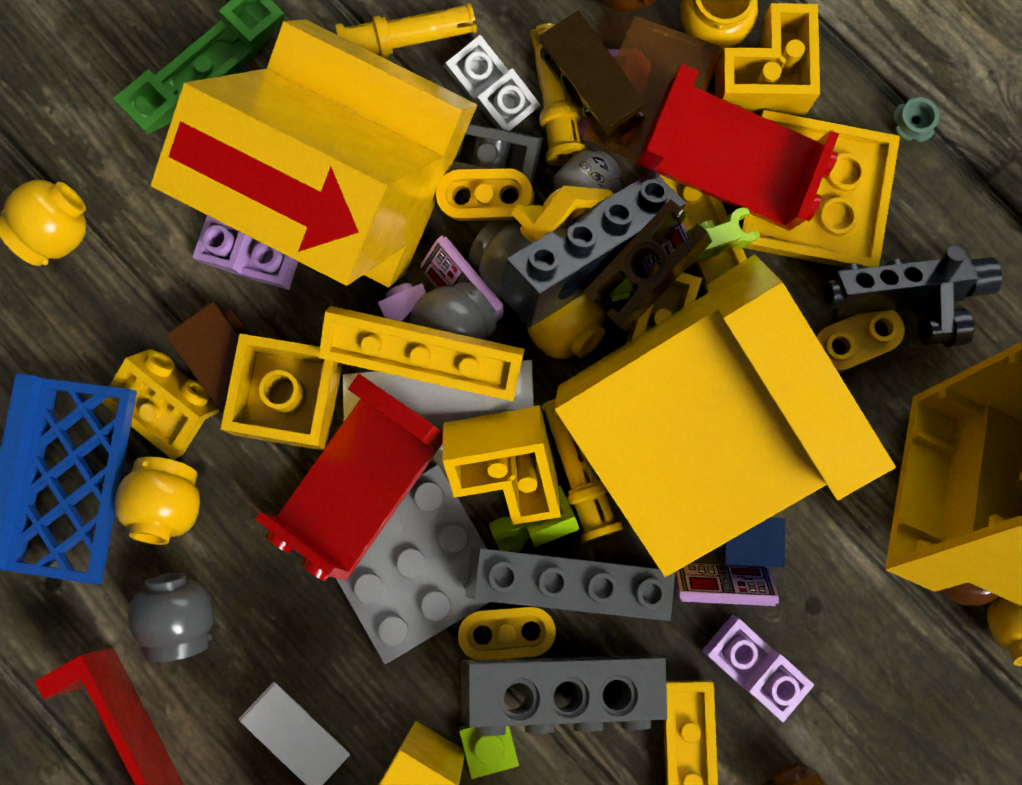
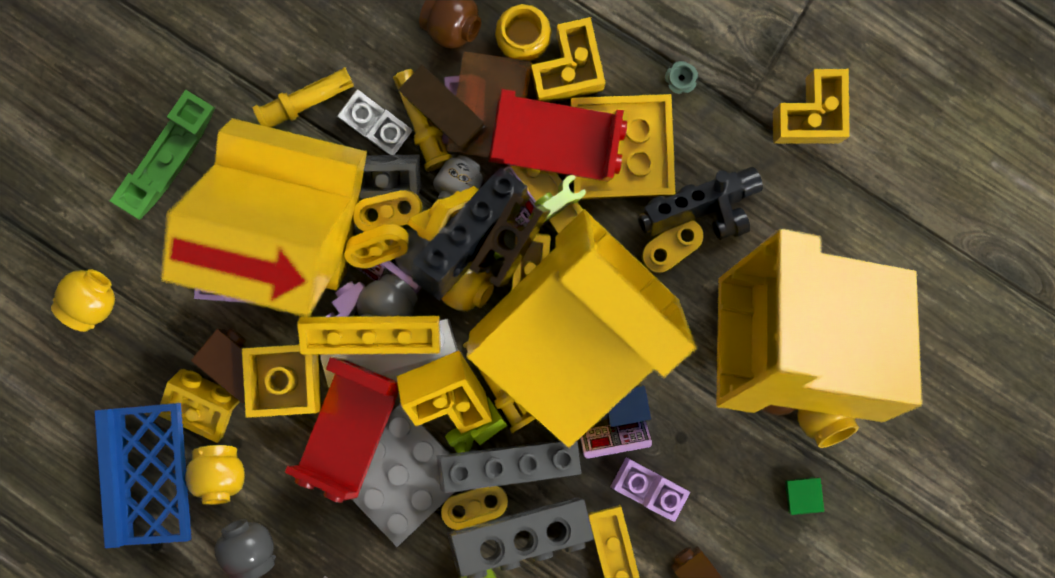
camera: 10 degrees left, 5 degrees up
none -> yellow plate [344,224,409,268]
none -> green tile [785,477,825,515]

